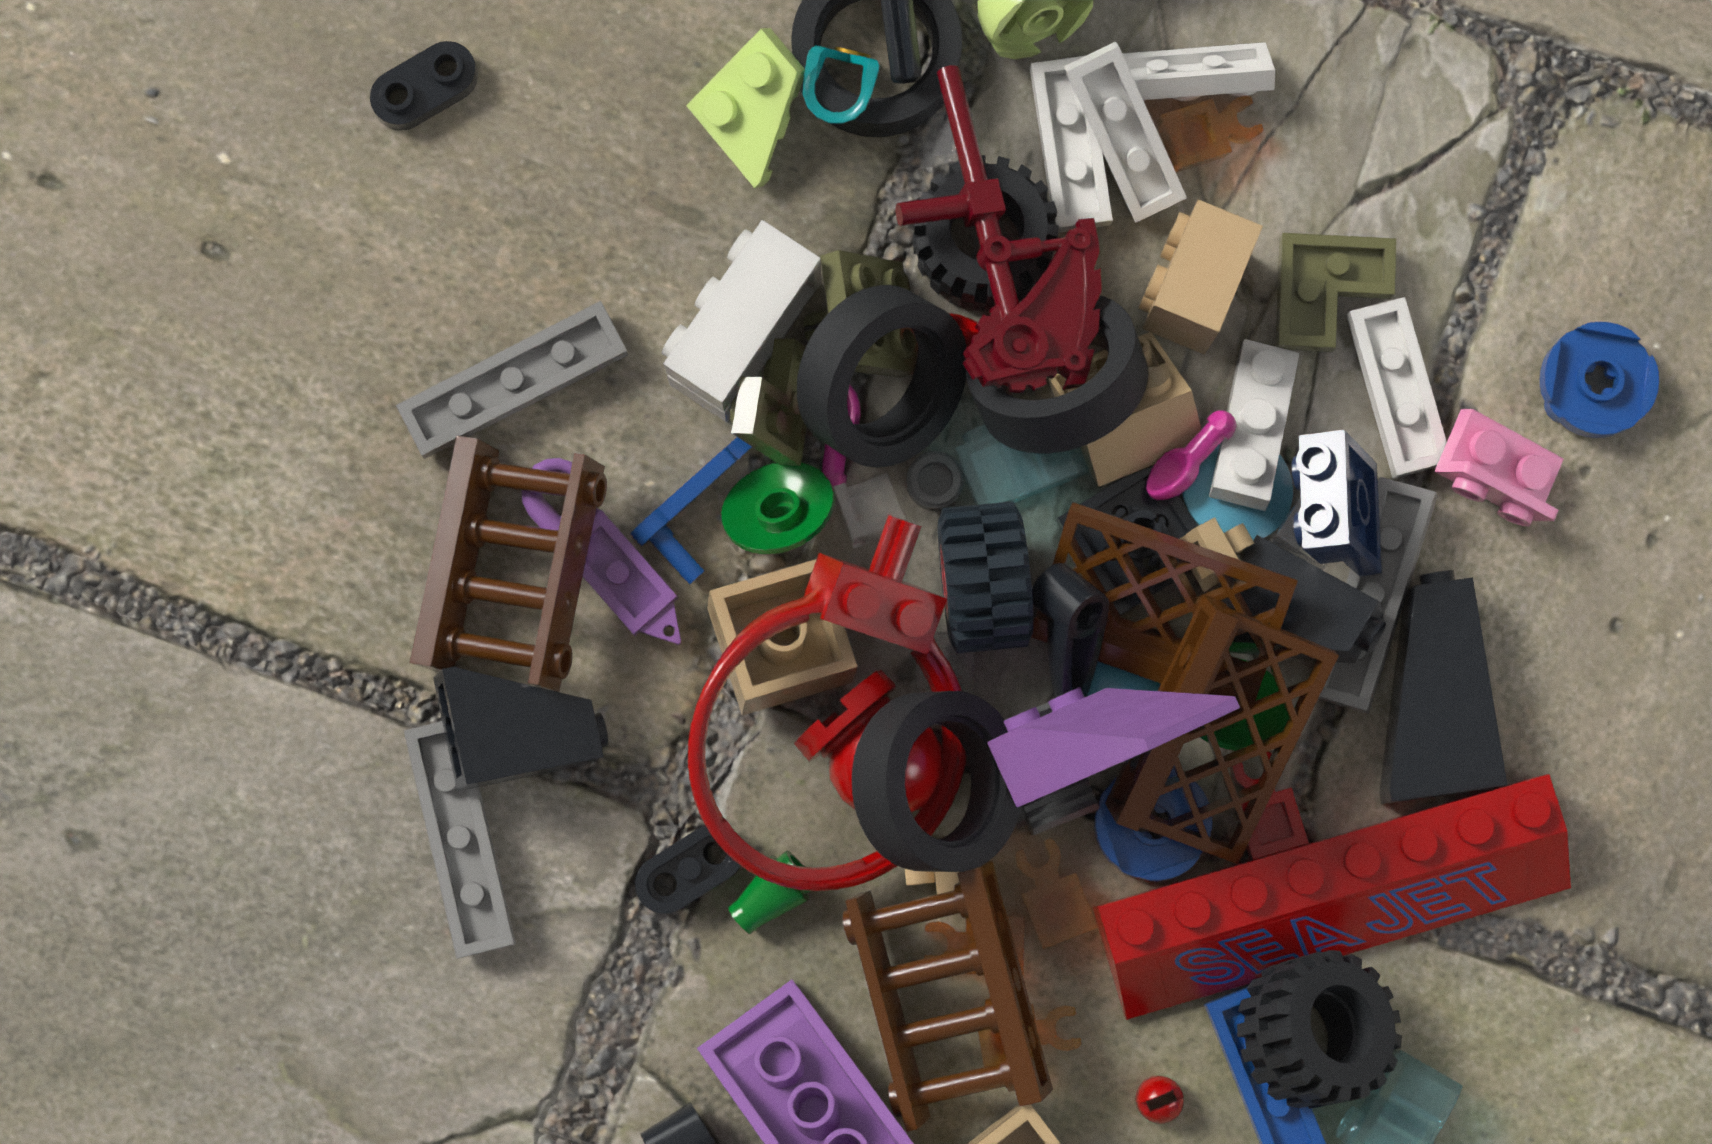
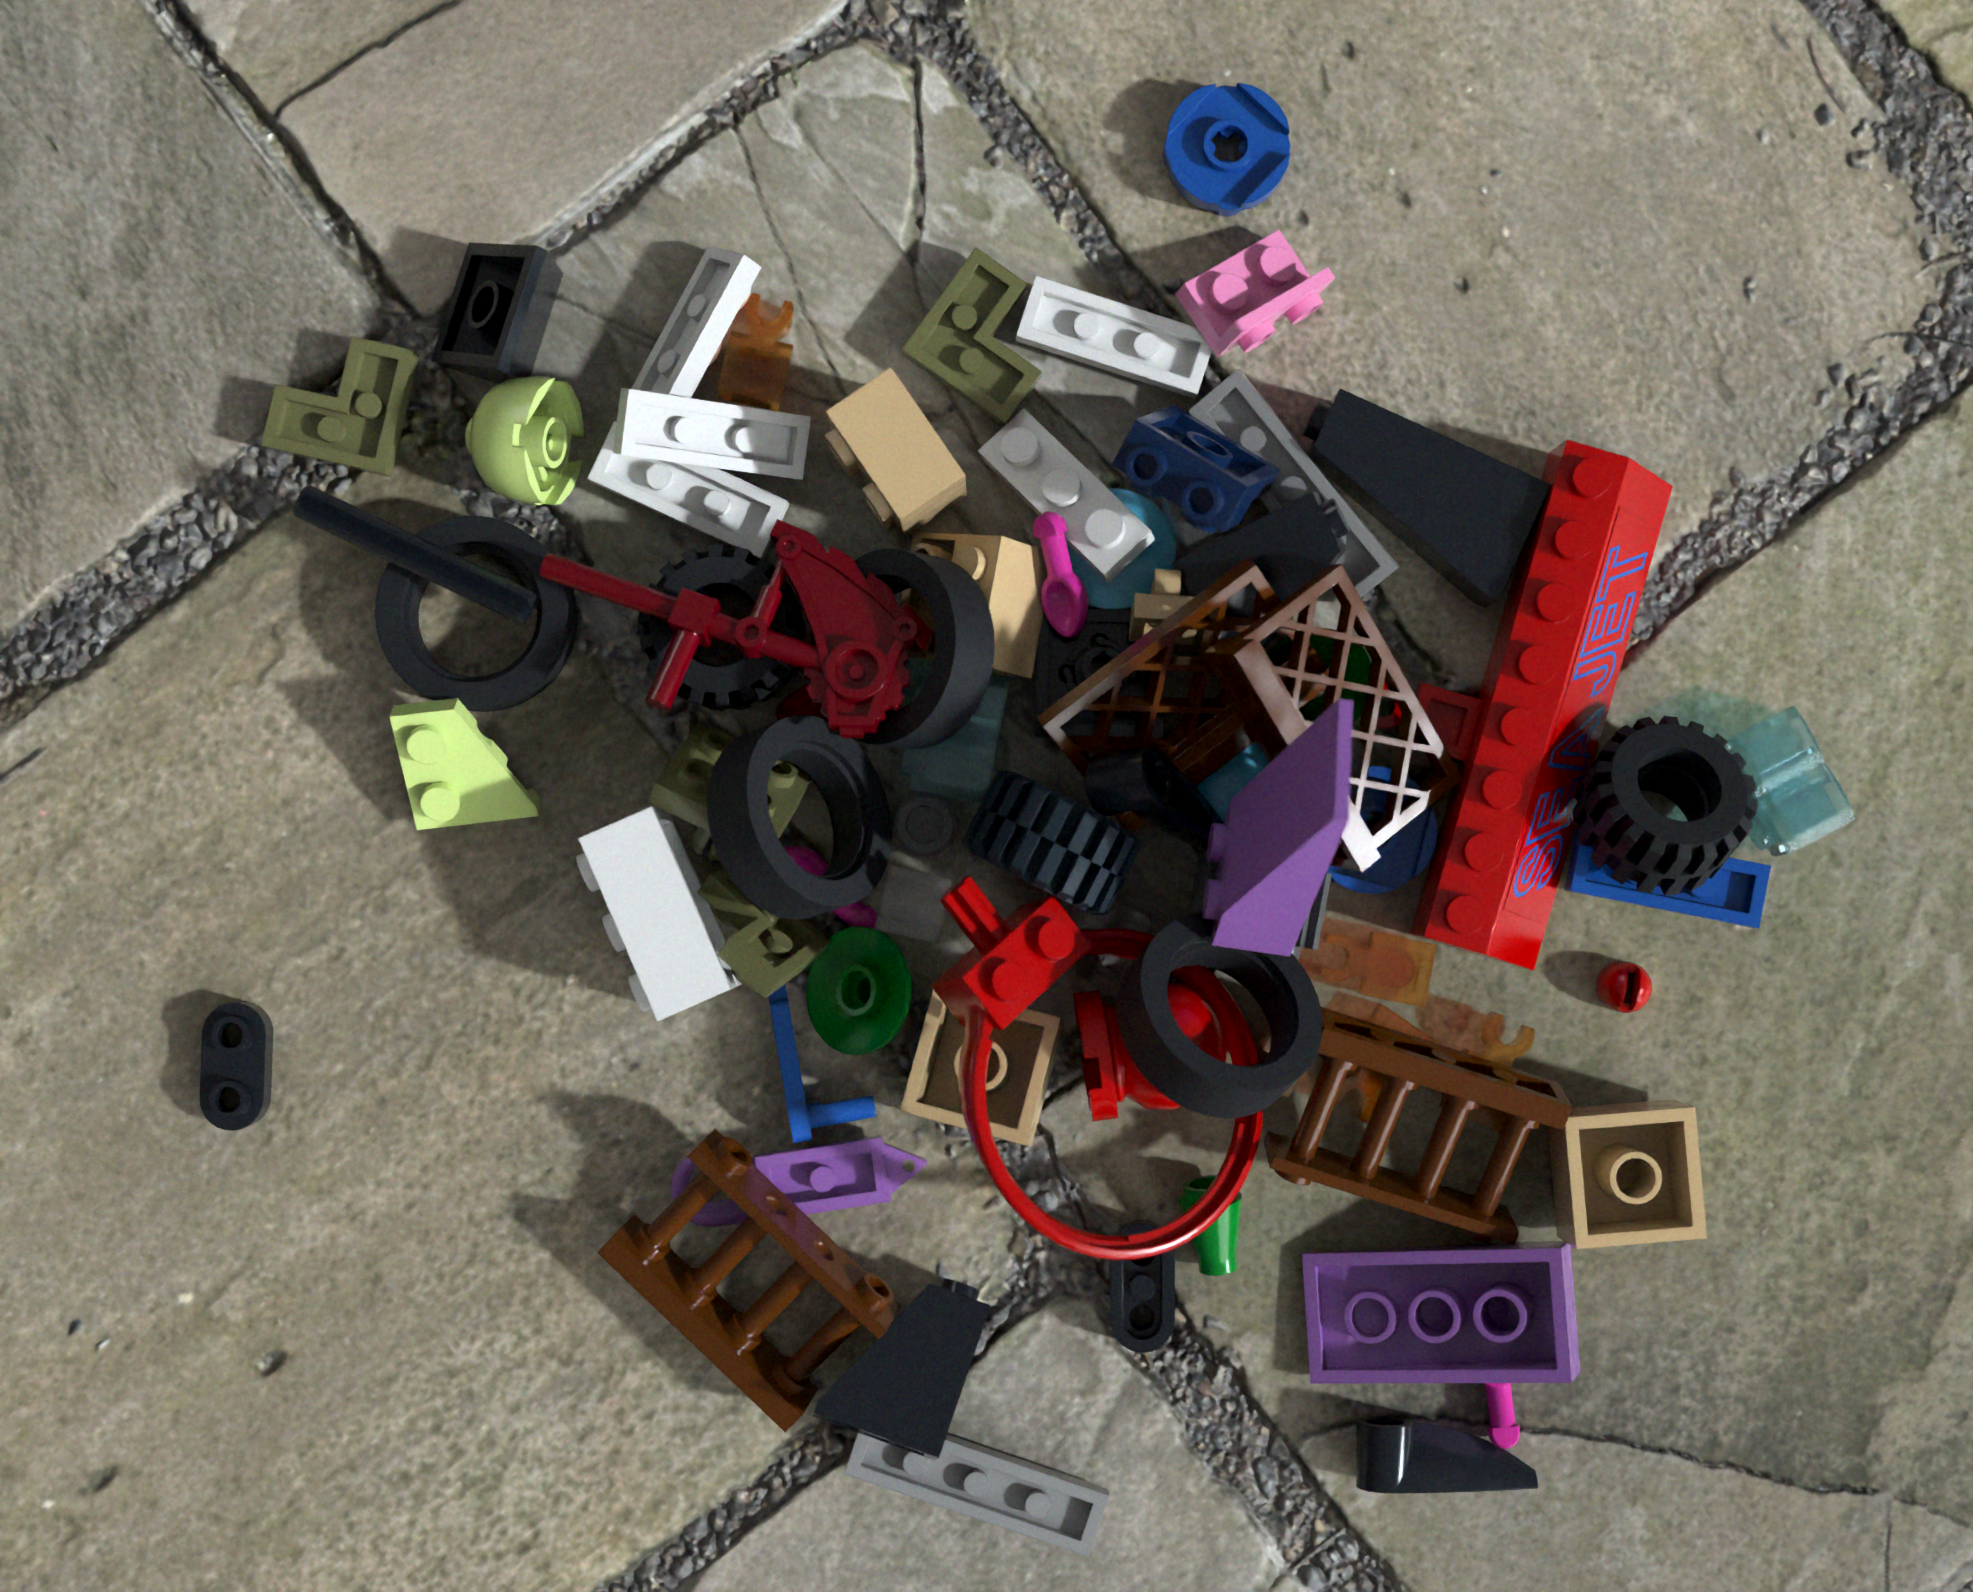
camera: 55 degrees left, 5 degrees up
light grey plate [396,301,628,459] -> none
teal piece [803,46,879,123] -> none

